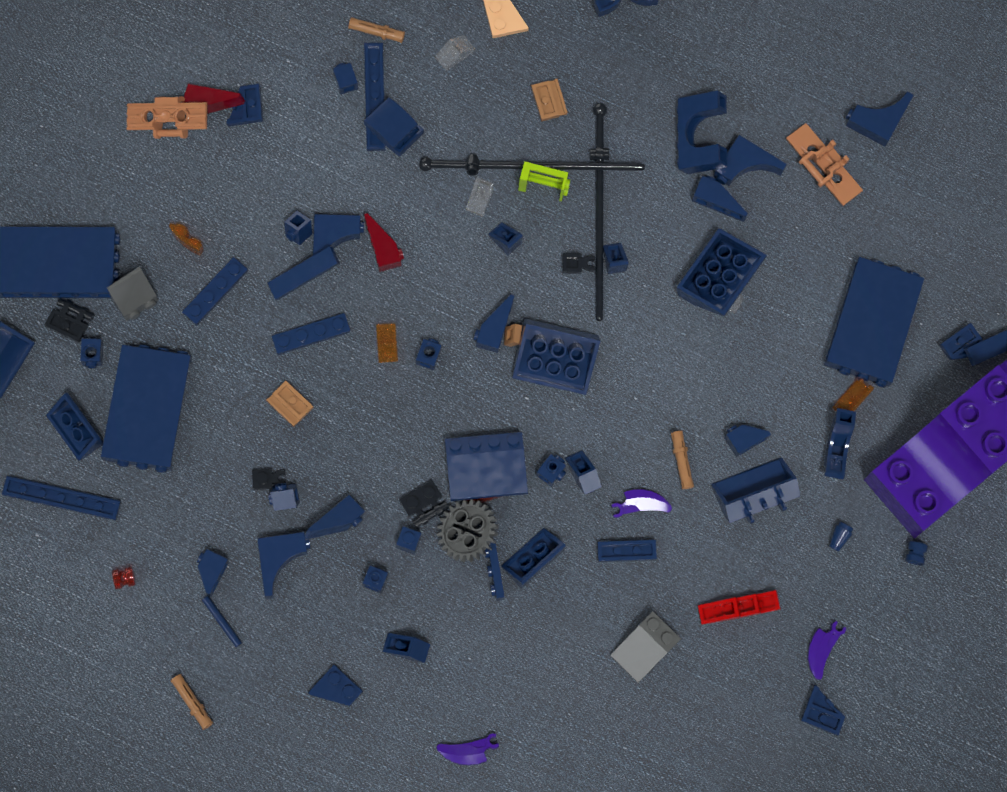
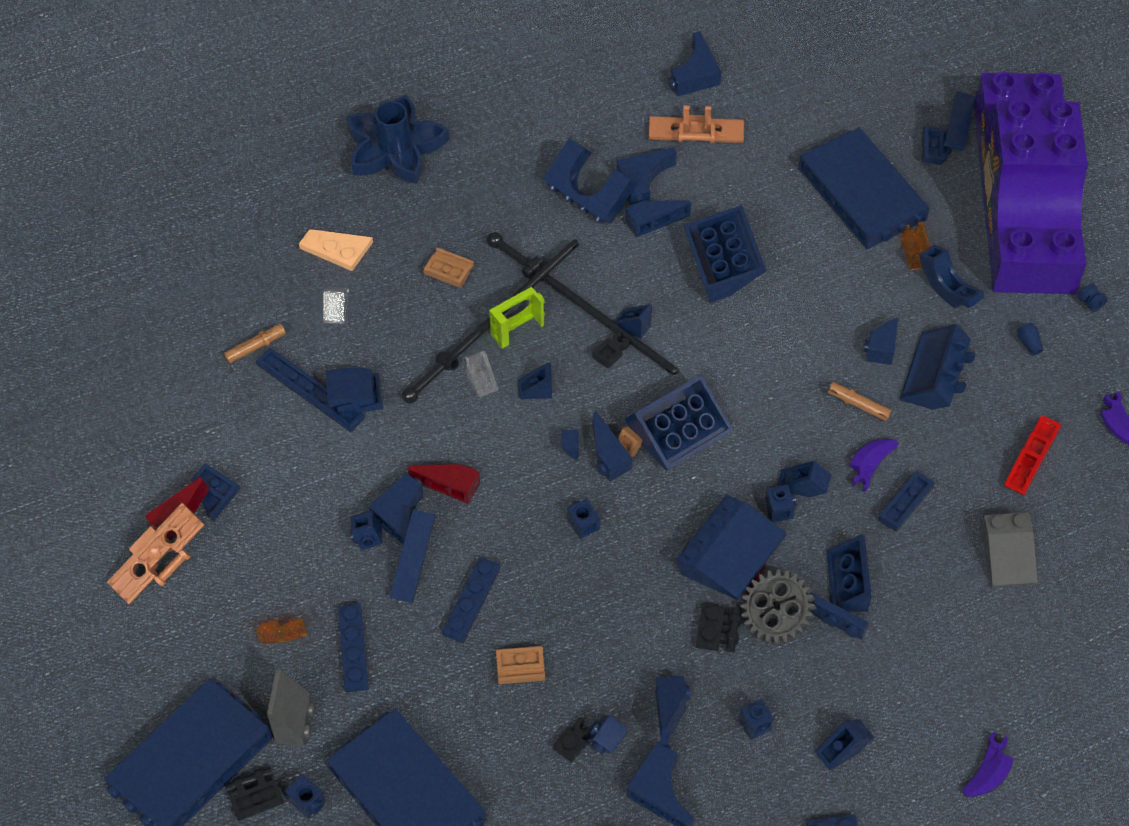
camera: 40 degrees left, 20 degrees down
dark blue brick [333,63,358,95] -> none
clear orange slope [376,324,398,363] -> none
dark blue brick [396,526,421,555] -> none
none -> dark blue slope [562,430,579,460]

